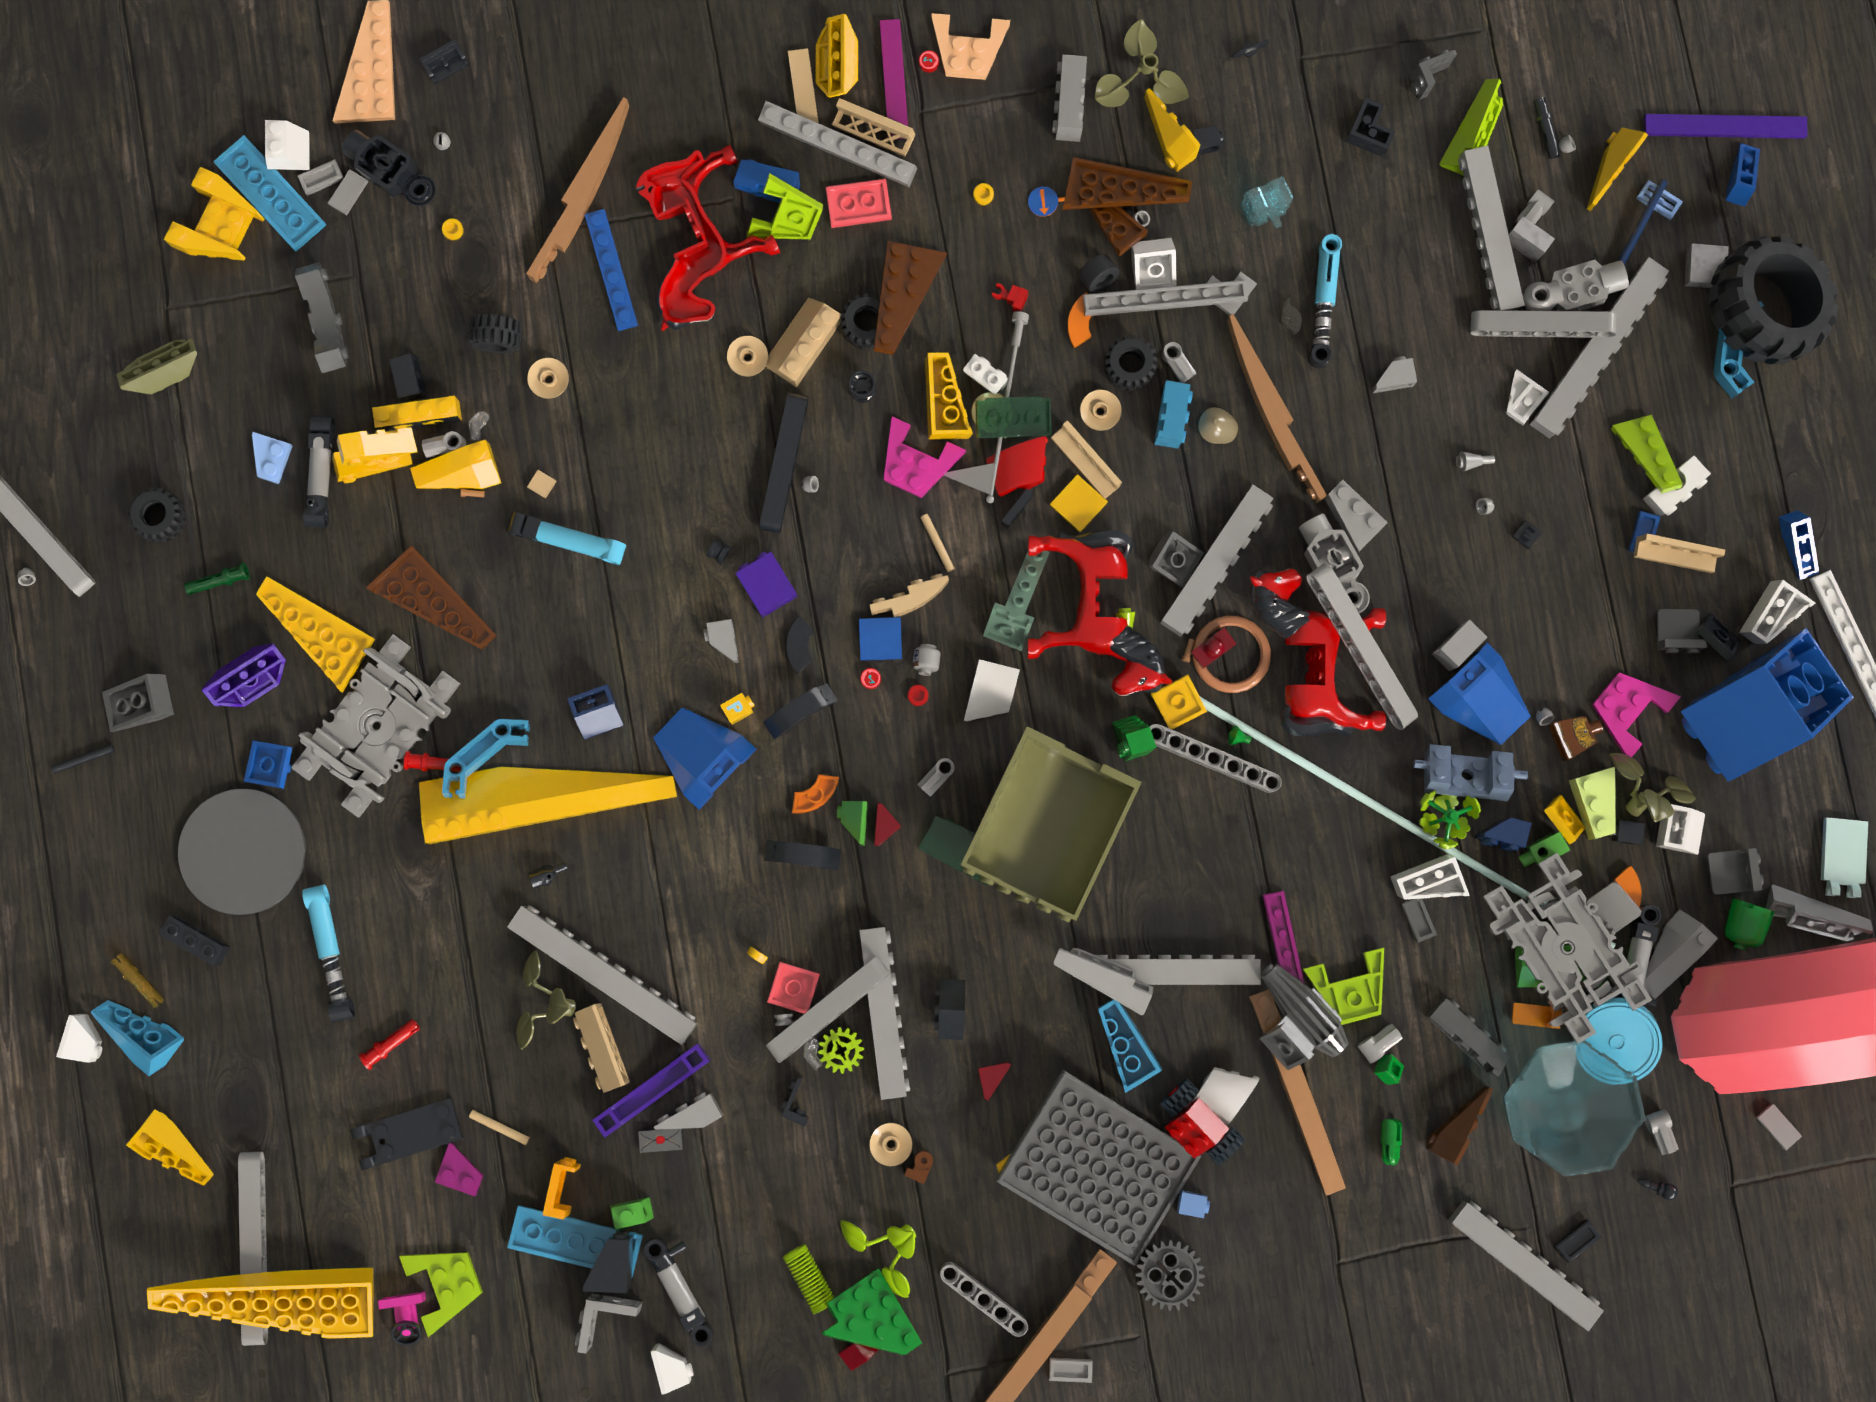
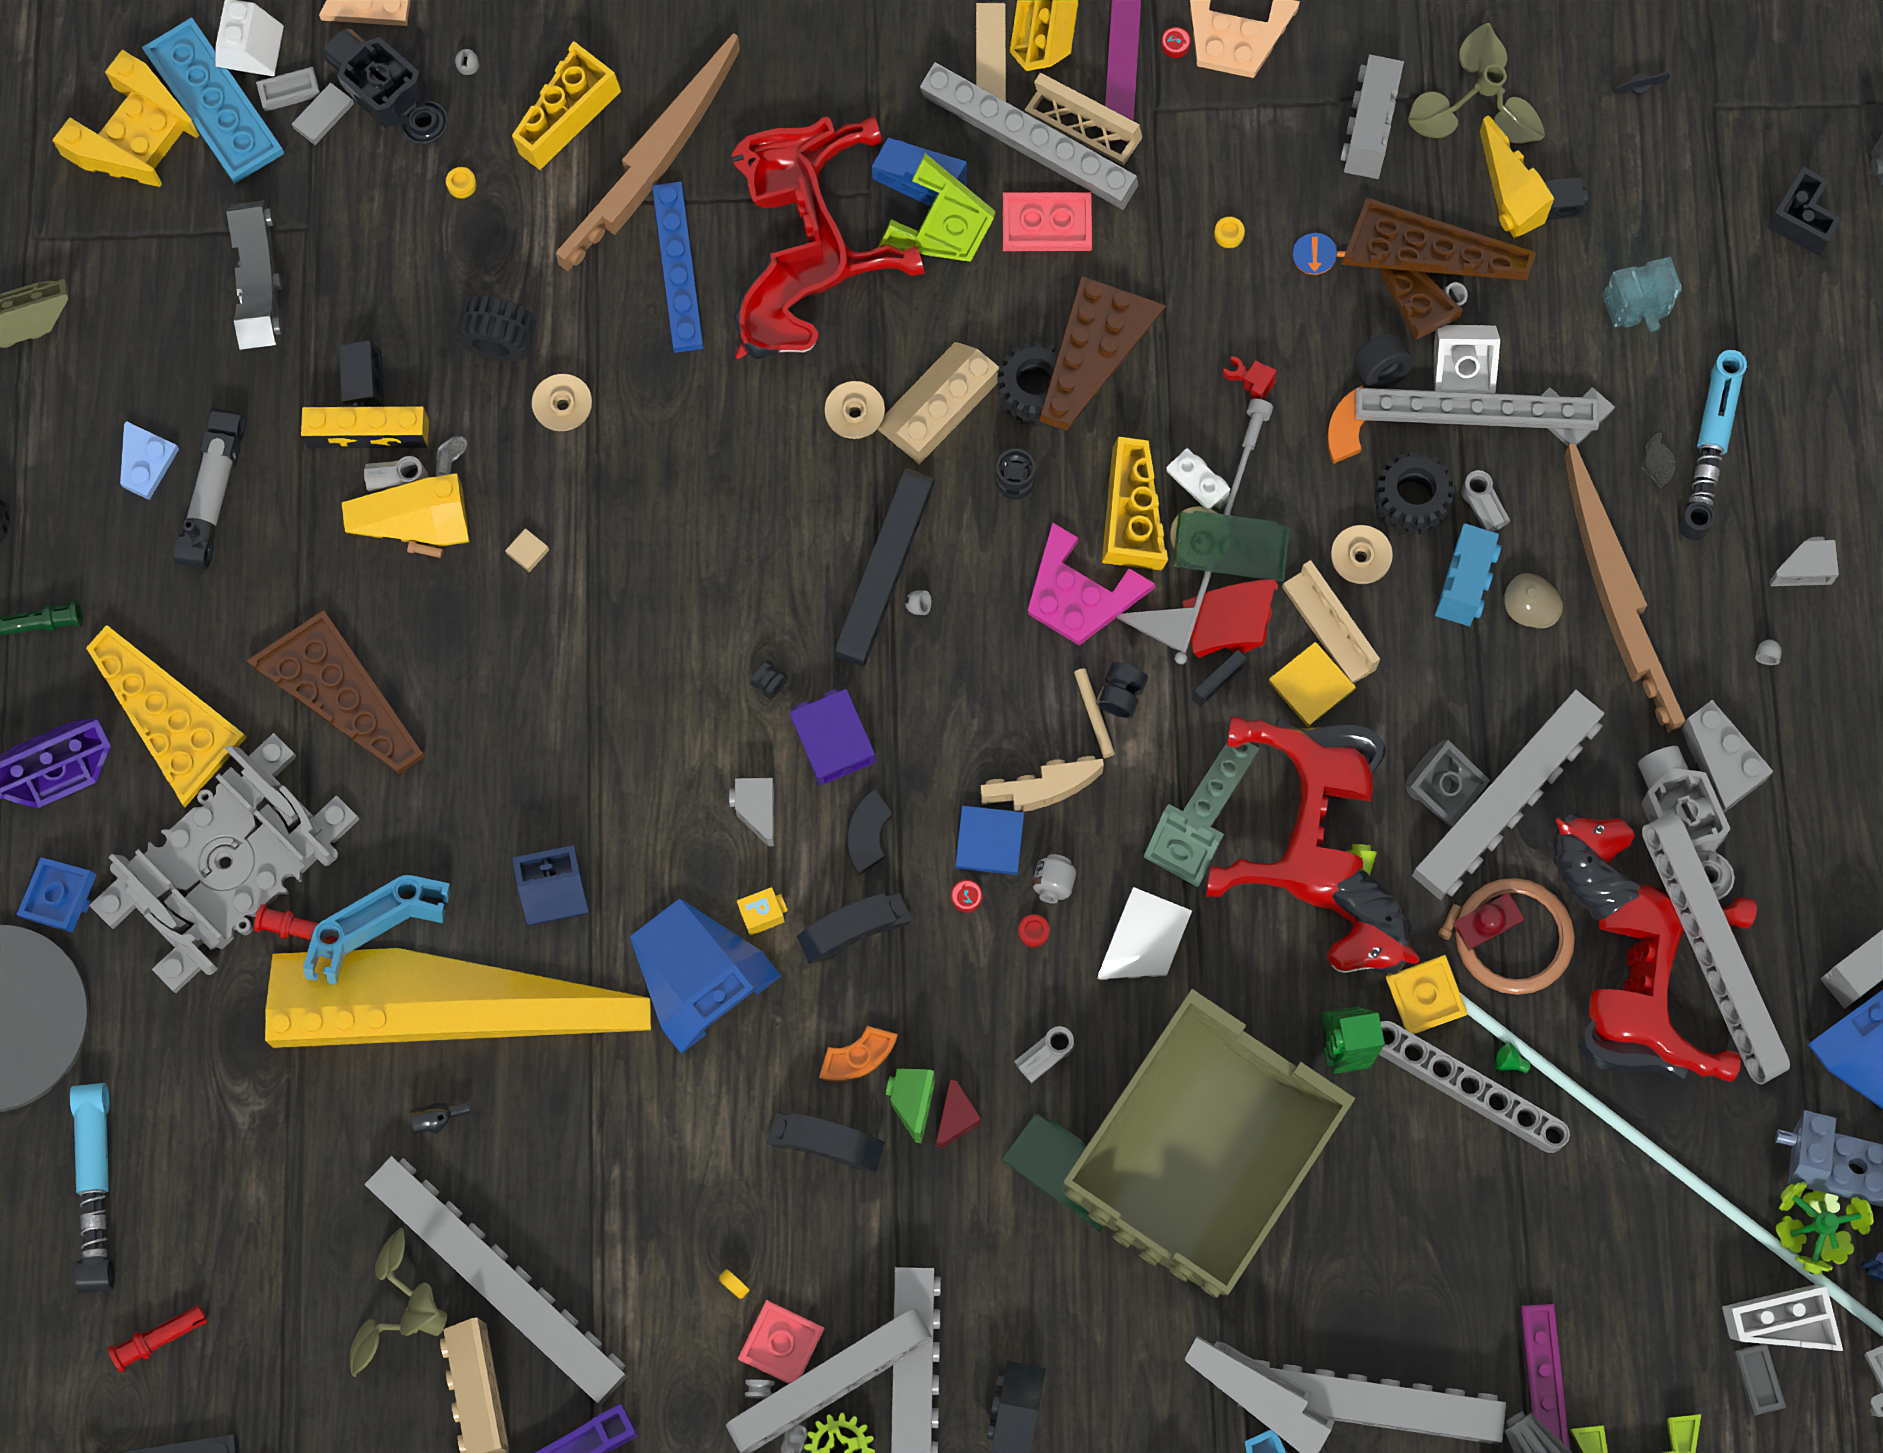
camera: 15 degrees right, 10 degrees down
yellow wedge [332,428,417,483] -> none
medium azure piece [506,512,627,565] -> none
none -> yellow wedge [512,41,621,170]
none -> black wheel [1096,662,1148,719]
none -> light grey hinge [1755,639,1782,665]

